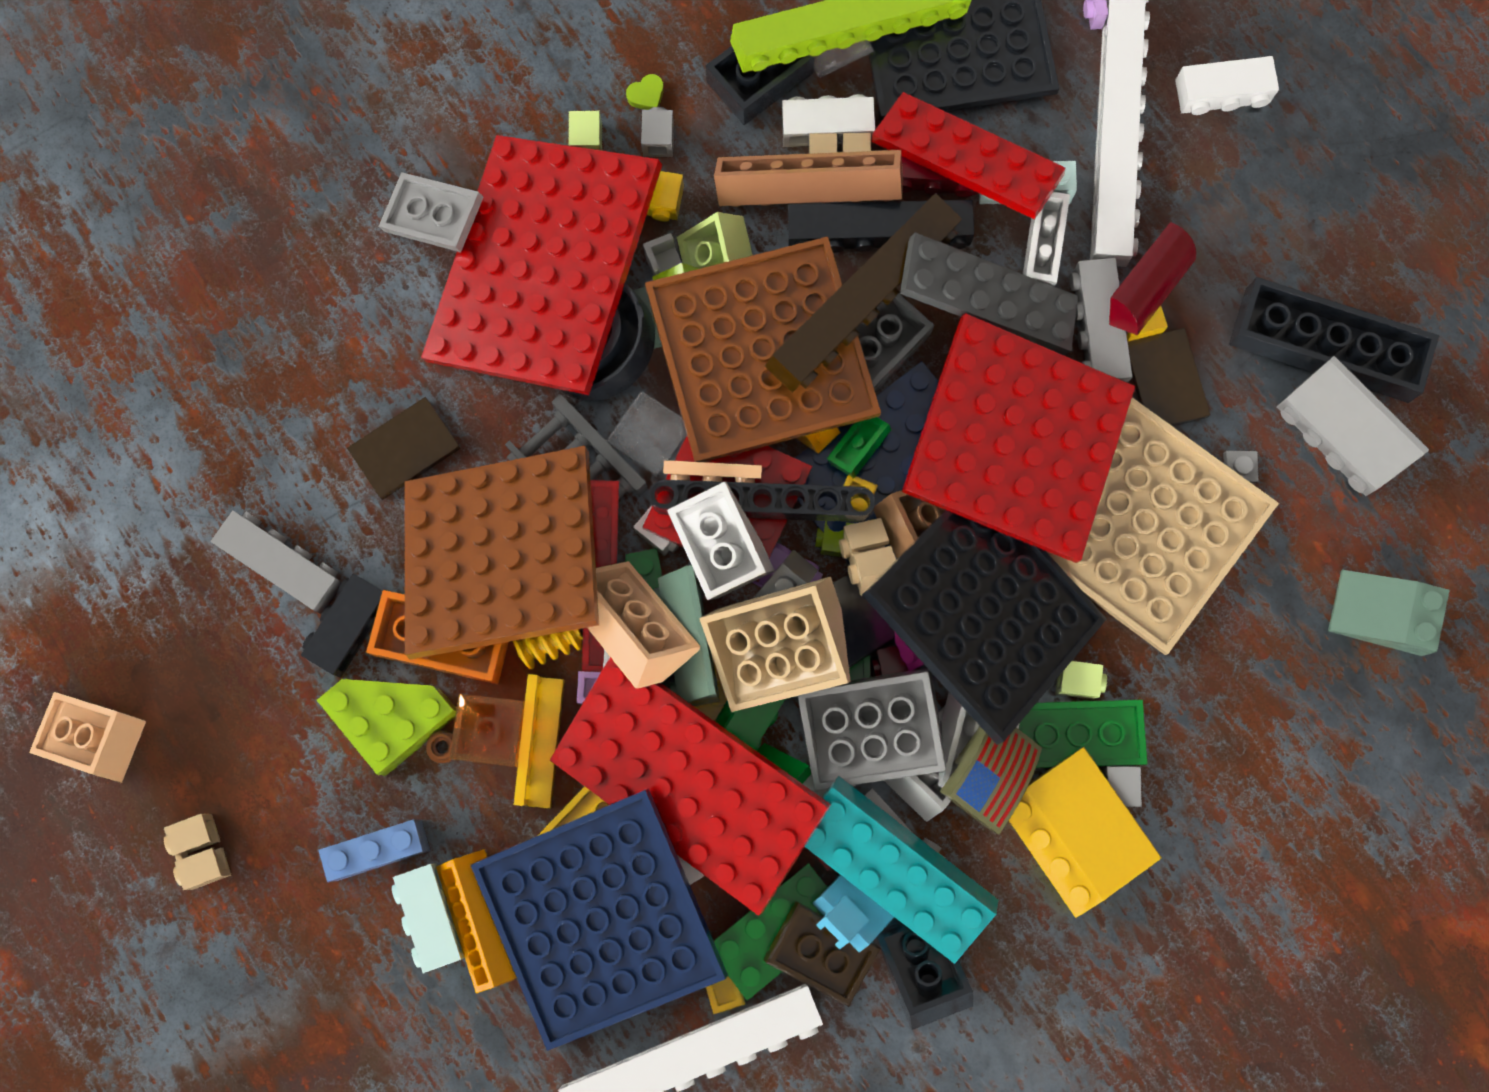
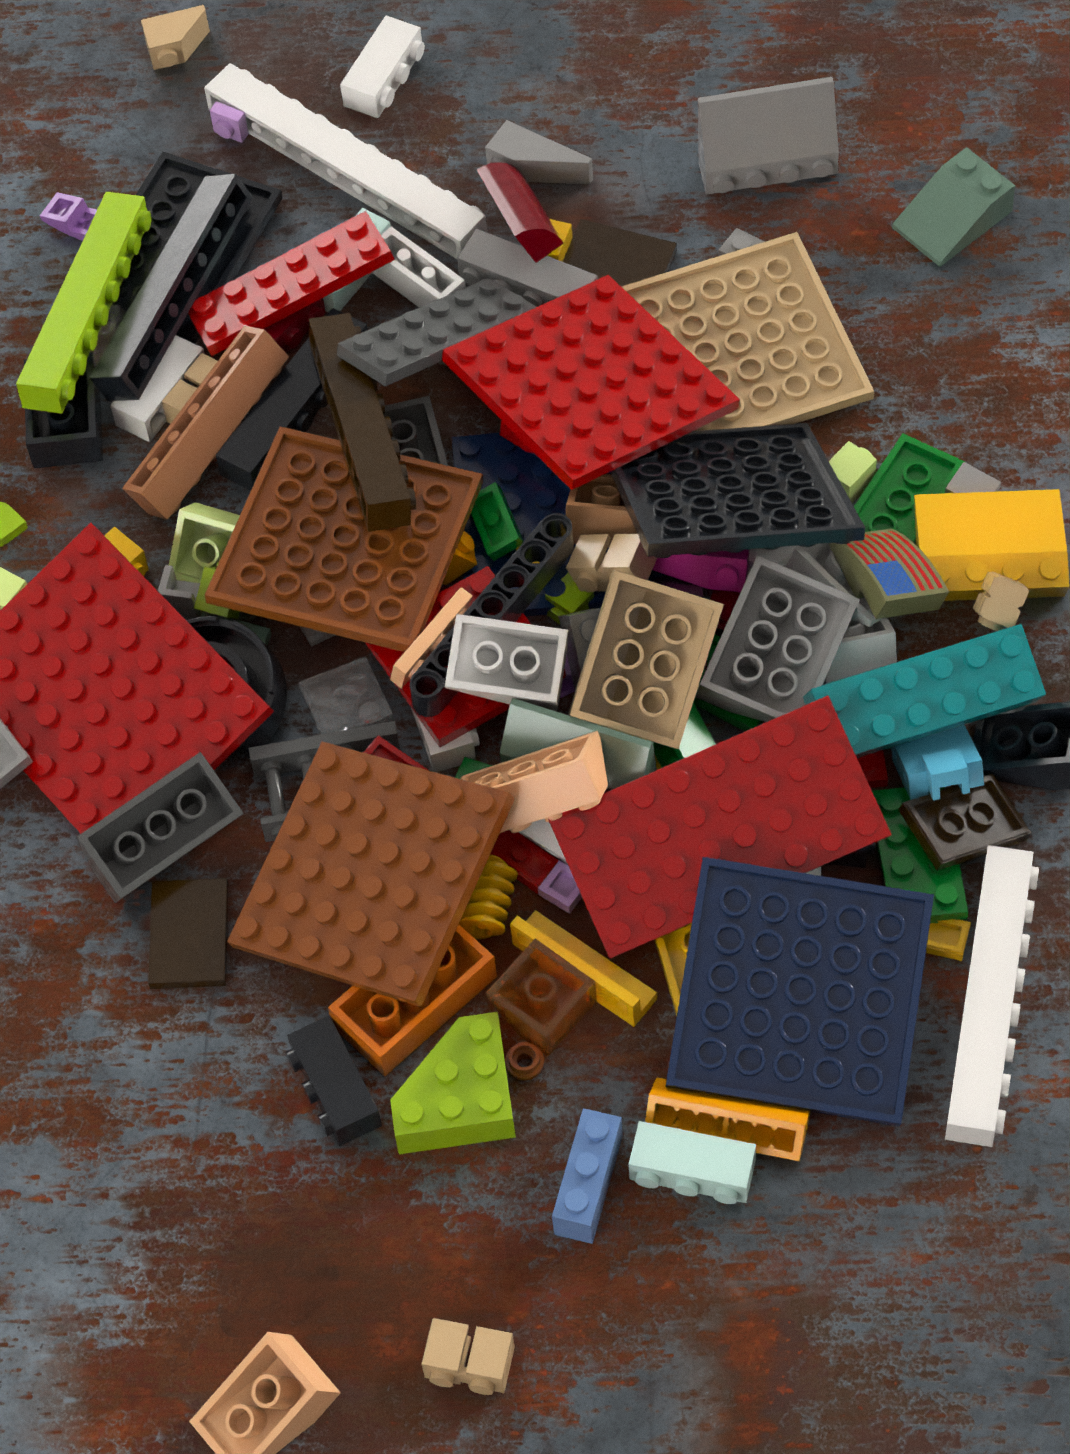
camera: 55 degrees left, 20 degrees down
light grey brick [210,510,342,614] -> none
light grey brick [641,107,674,157] -> none
black brick [1229,277,1440,403] -> none
none -> dark grey slope [76,752,244,903]
none -> black brick [89,174,253,401]
none -> light grey slope [485,120,593,185]
none -> tan brick [973,571,1029,631]

